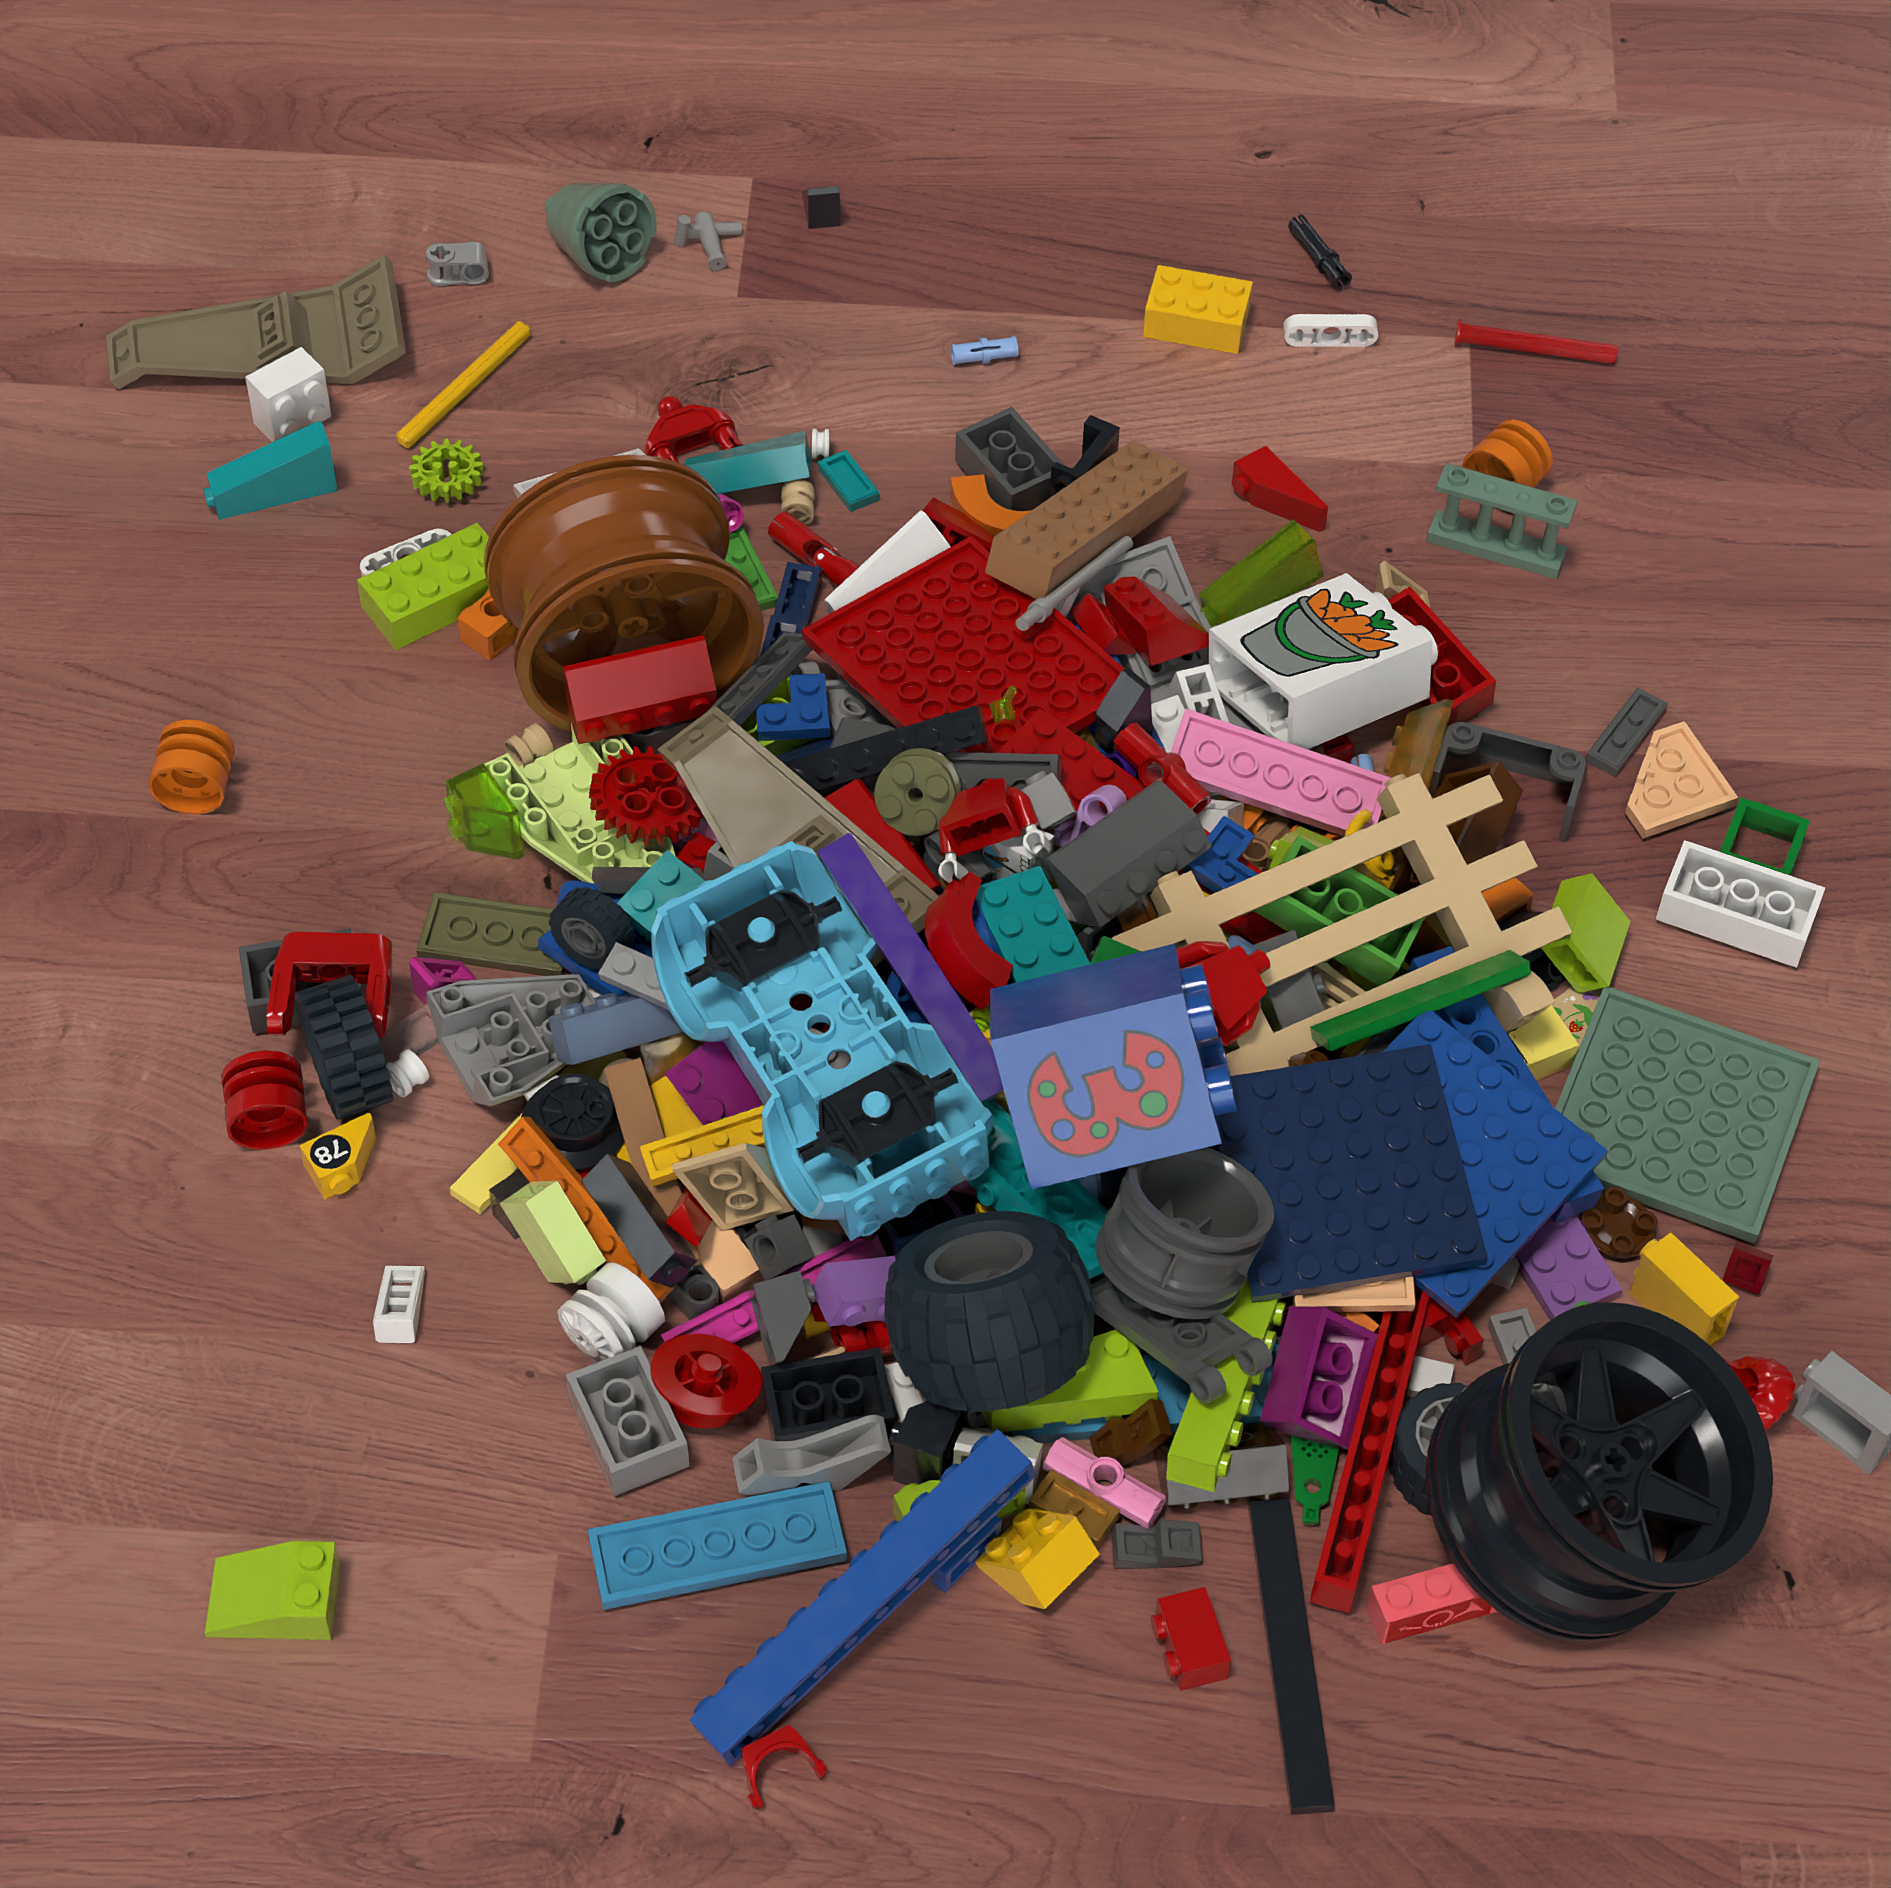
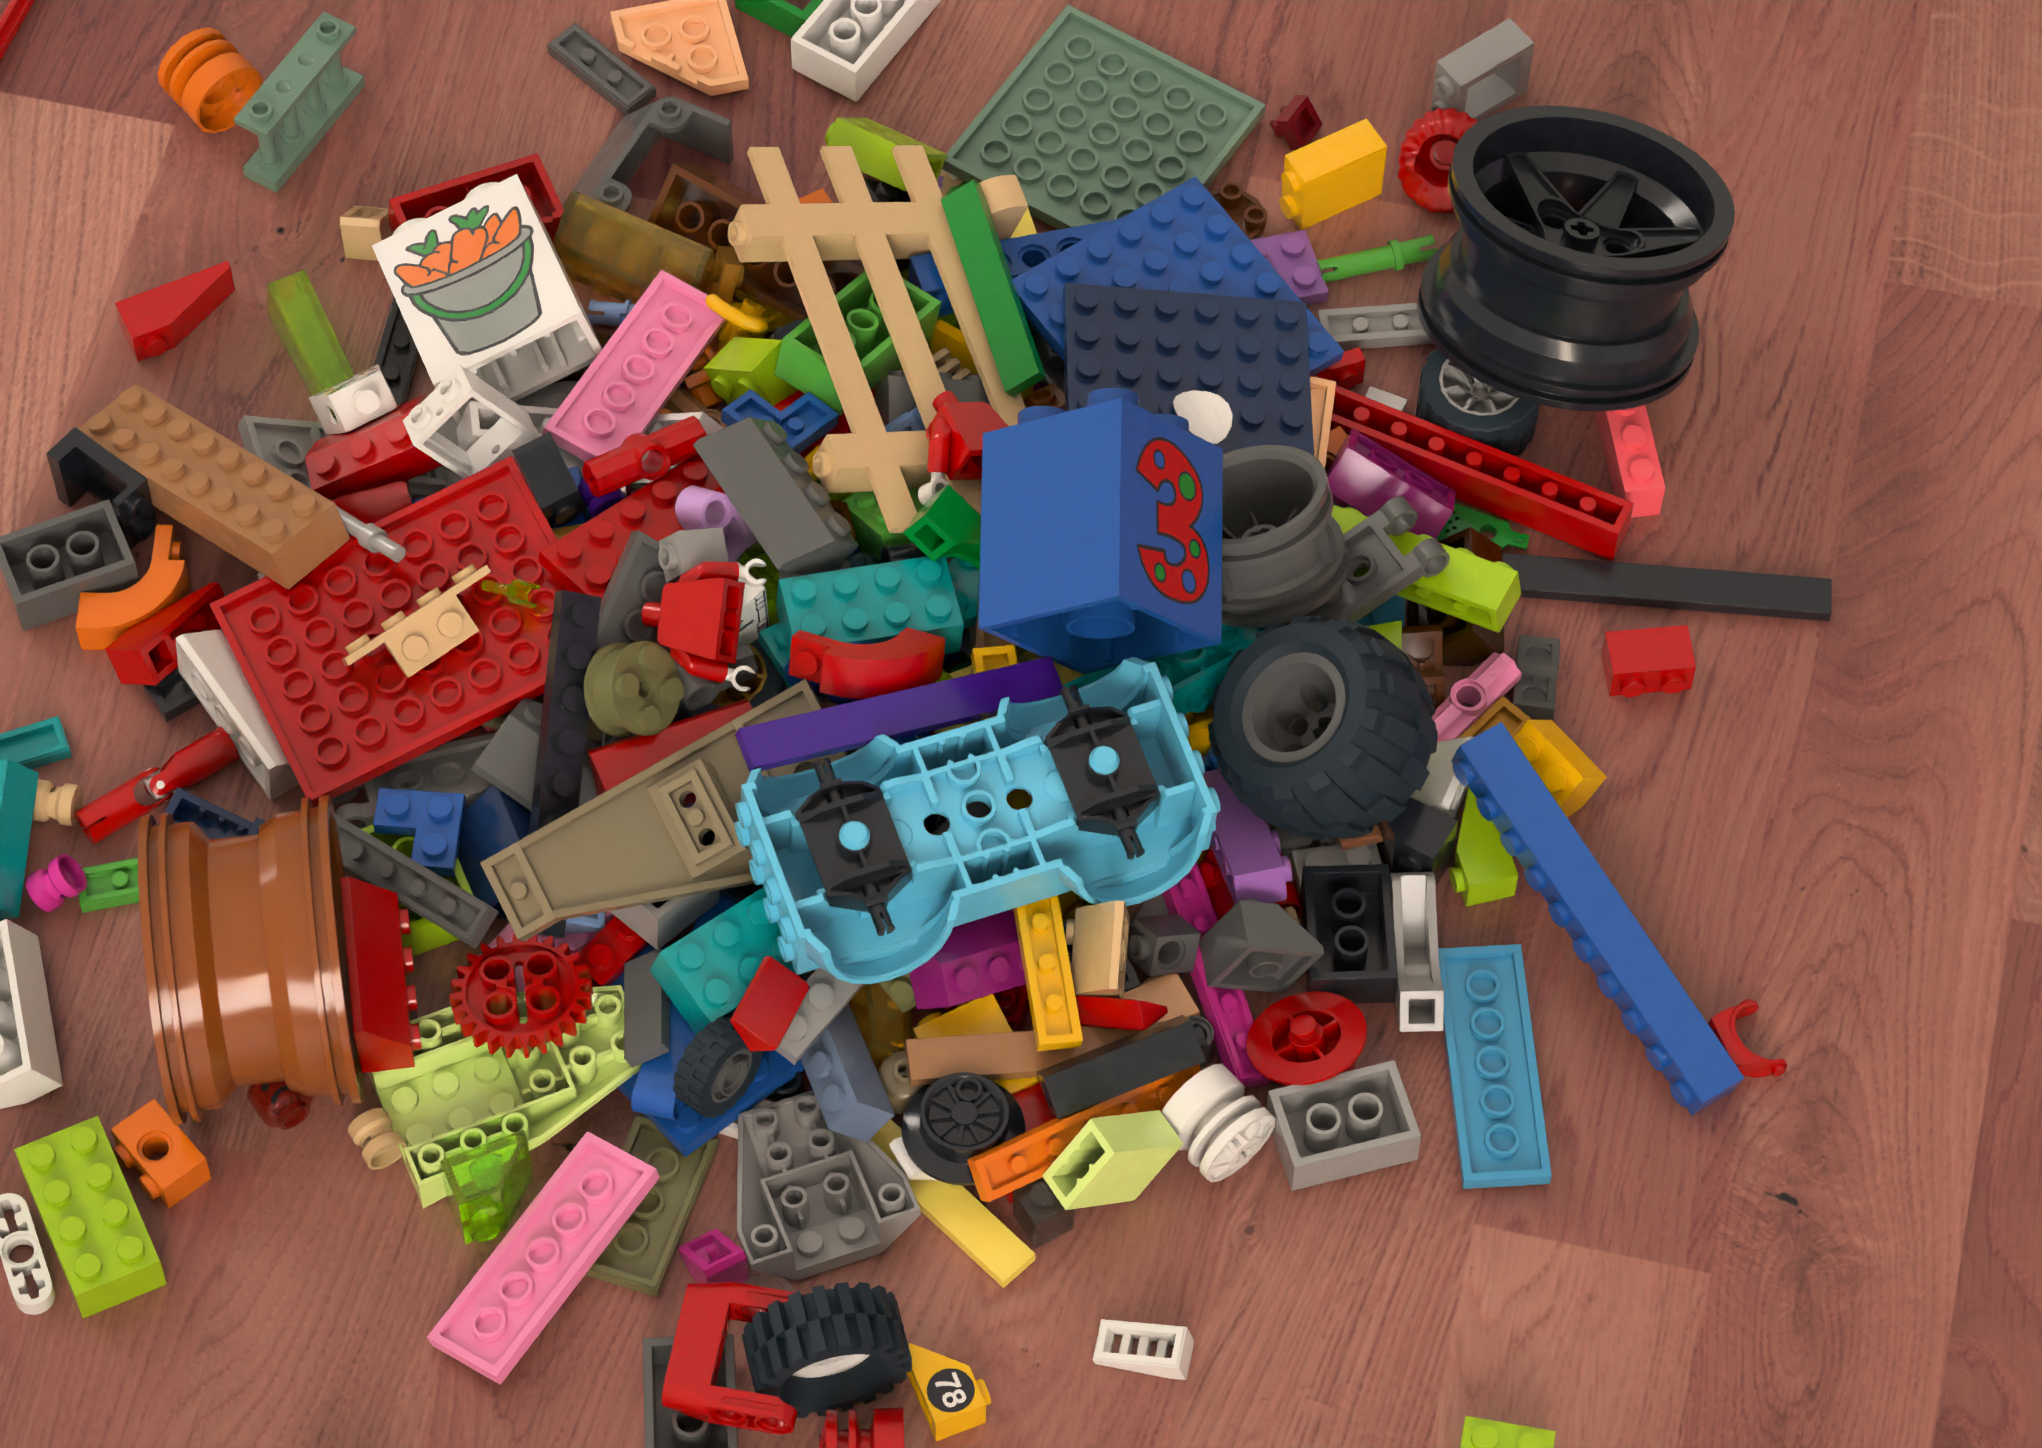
camera: 80 degrees left, 5 degrees up
none -> white torso [308,364,398,435]
none -> tan bracket [341,563,491,678]
none -> white window [403,365,539,479]
none -> bright pink plate [427,1131,660,1385]
none -> red slope [730,956,810,1052]
none -> white sticker [1173,390,1233,444]

